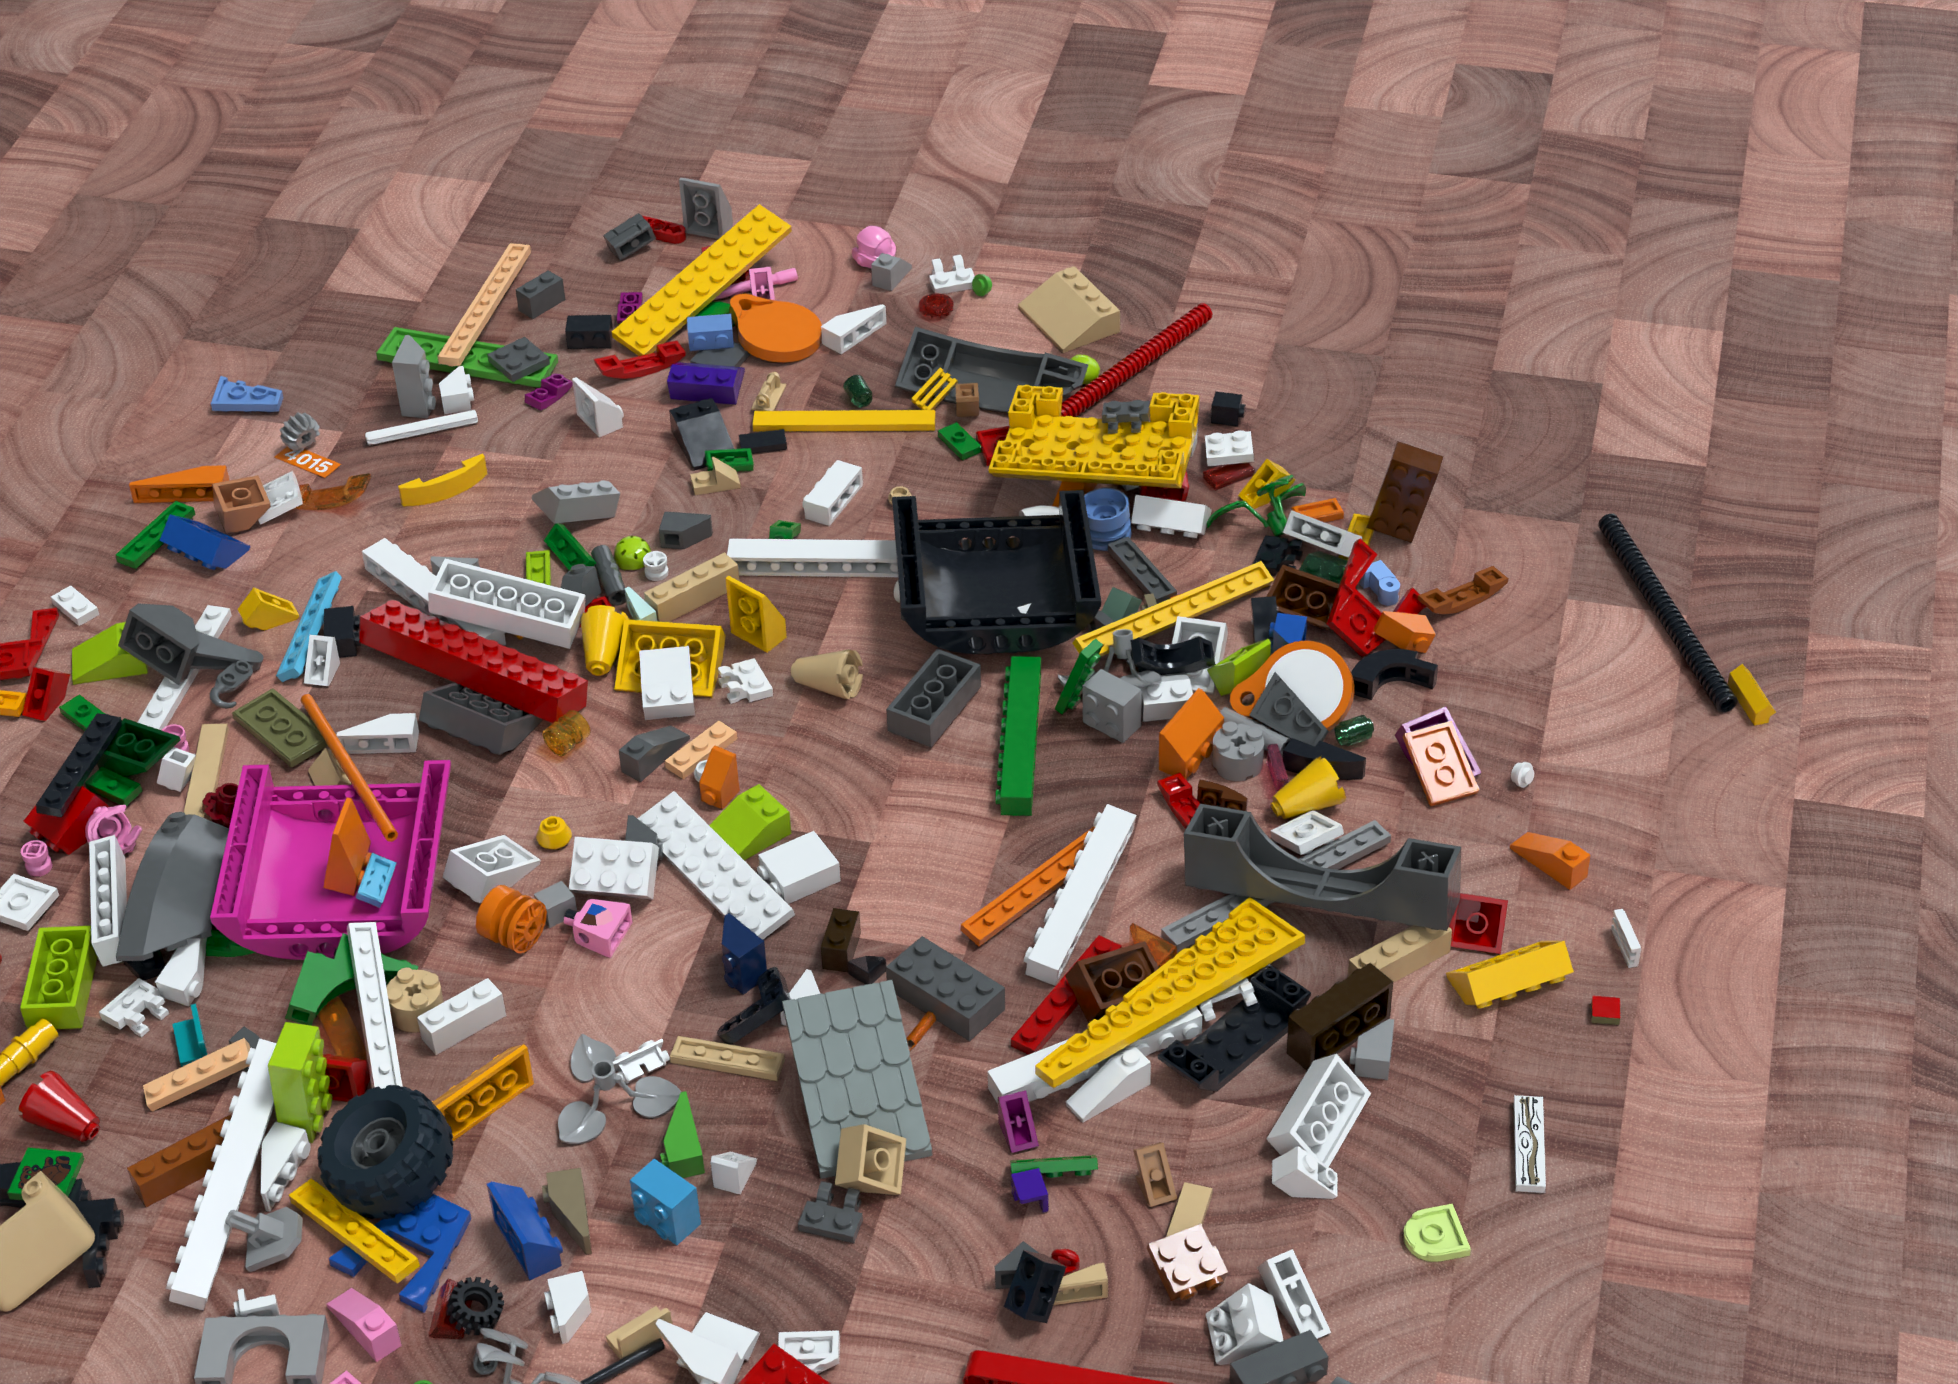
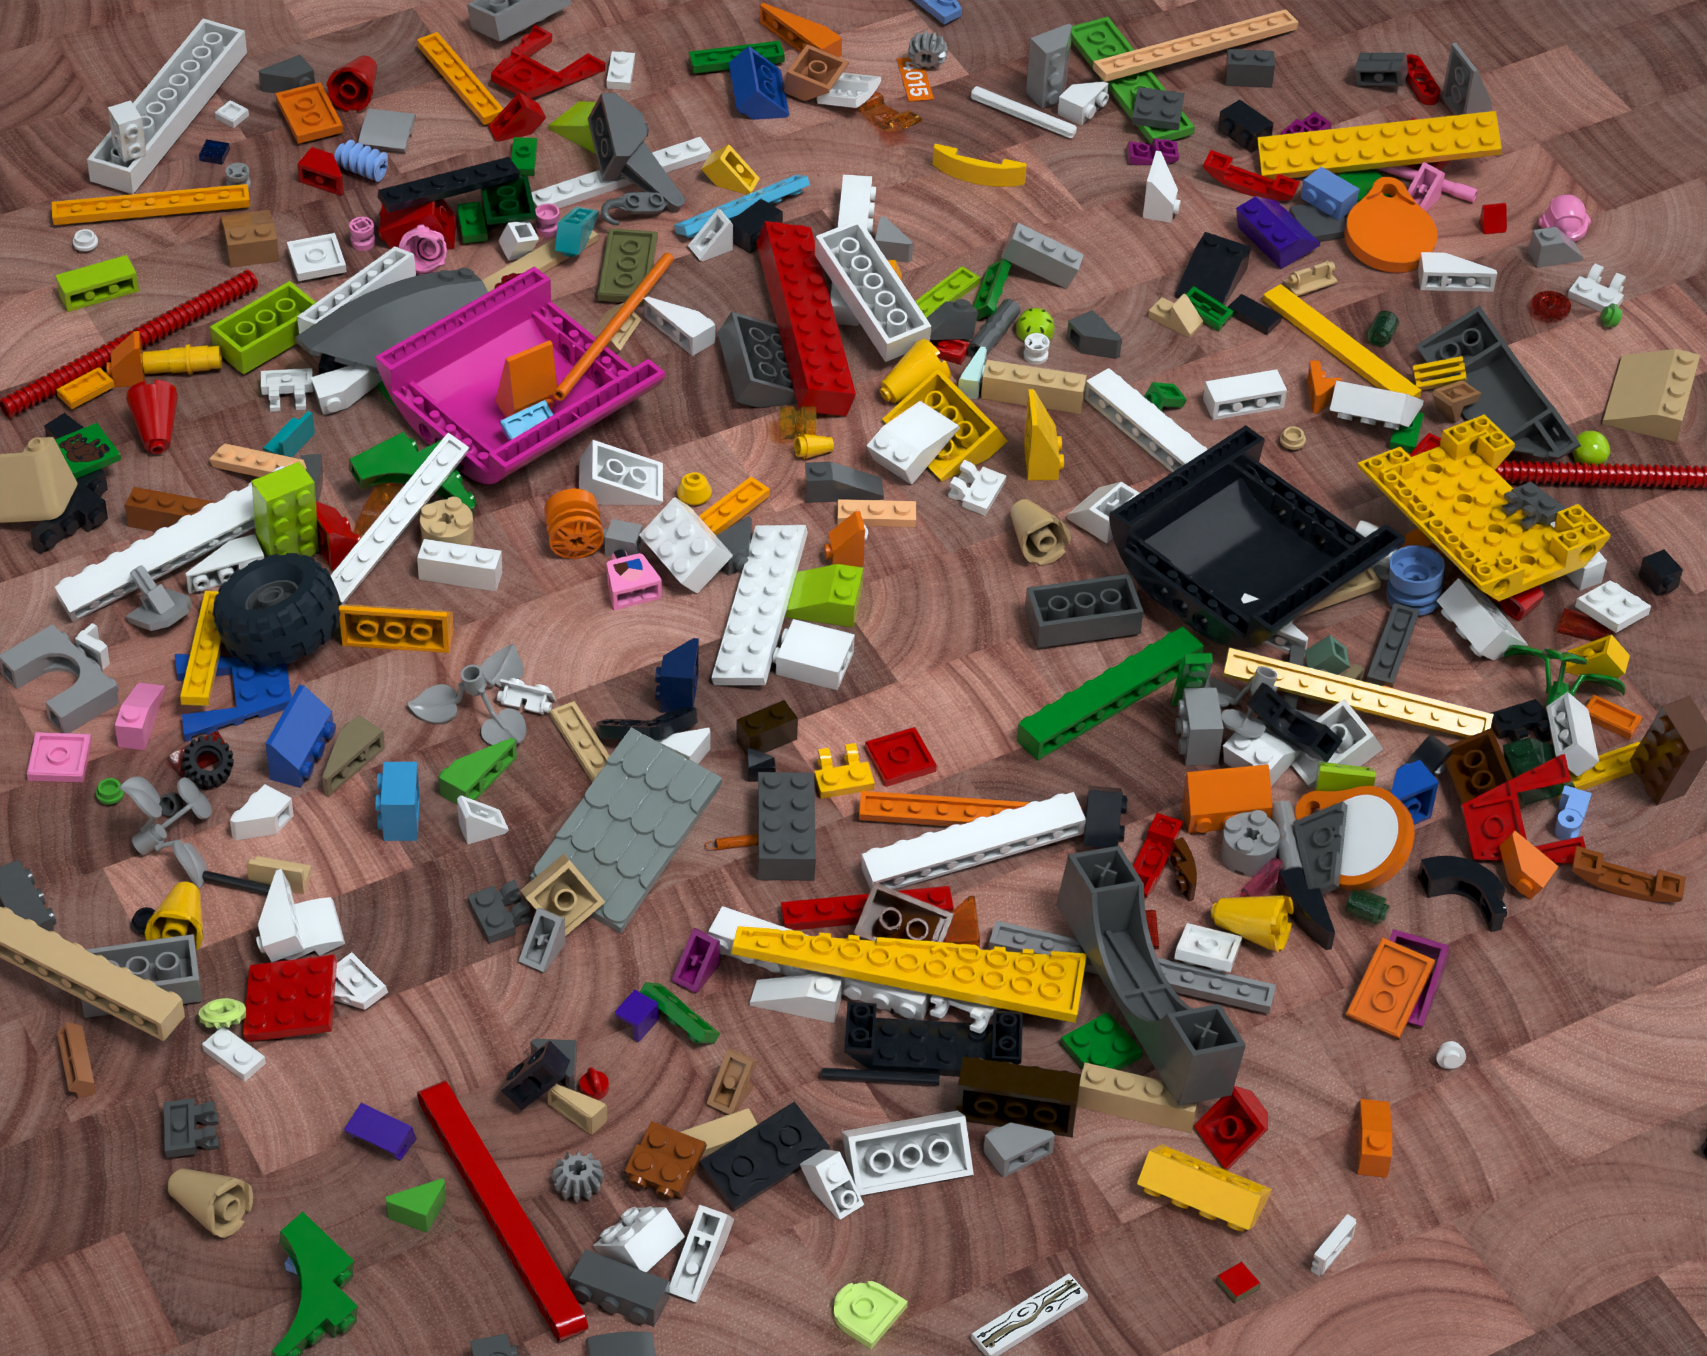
camera: 45 degrees right, 5 degrees up
none -> light grey slope [519,908,566,972]
none -> light grey gear [552,1150,604,1203]
none -> teal slope [555,207,599,257]
none -> black piece [698,1101,830,1212]
none -> light orange plate [699,476,770,535]
none -> yellow cone [794,434,834,459]
none -> yellow plate [814,743,875,799]
none -> black bar [822,1067,940,1086]
none -> red tile [864,727,937,787]
none -> green plate [1060,1012,1143,1070]
none -> white slope [1066,482,1140,543]
none -> black brick [1084,785,1128,848]
none -> orange slope [1307,360,1342,414]
none -> white slope [1330,380,1424,430]
none -> red slope [1479,203,1507,235]

